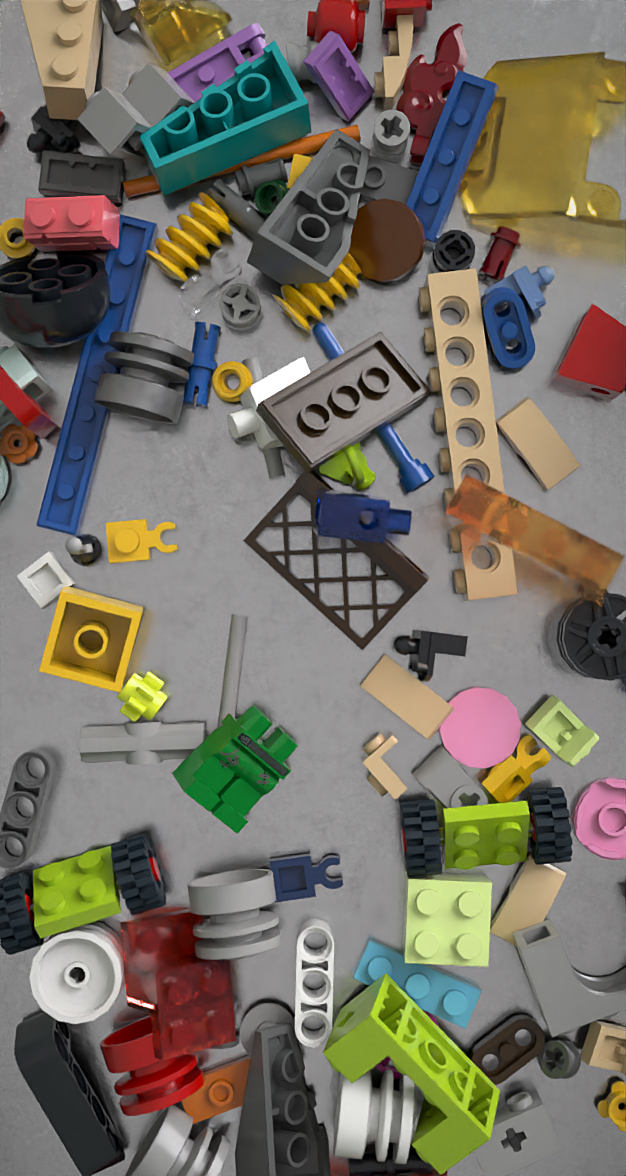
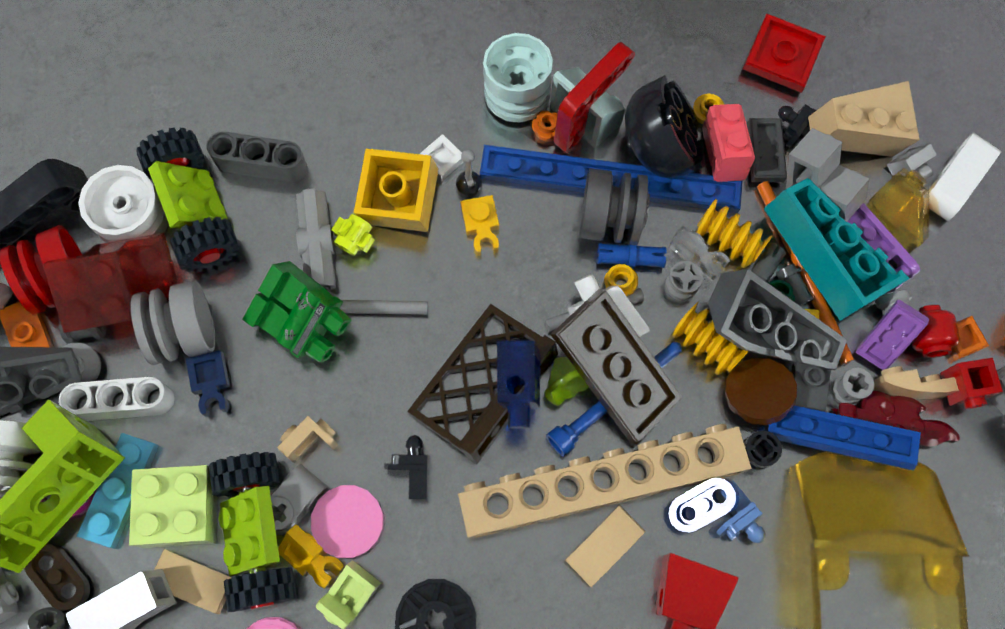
camera: 85 degrees right, 15 degrees down
tan slope [360,654,454,740] -> none
clear orange arch [445,474,625,607] -> none
dark red pin [479,226,521,281] -> none

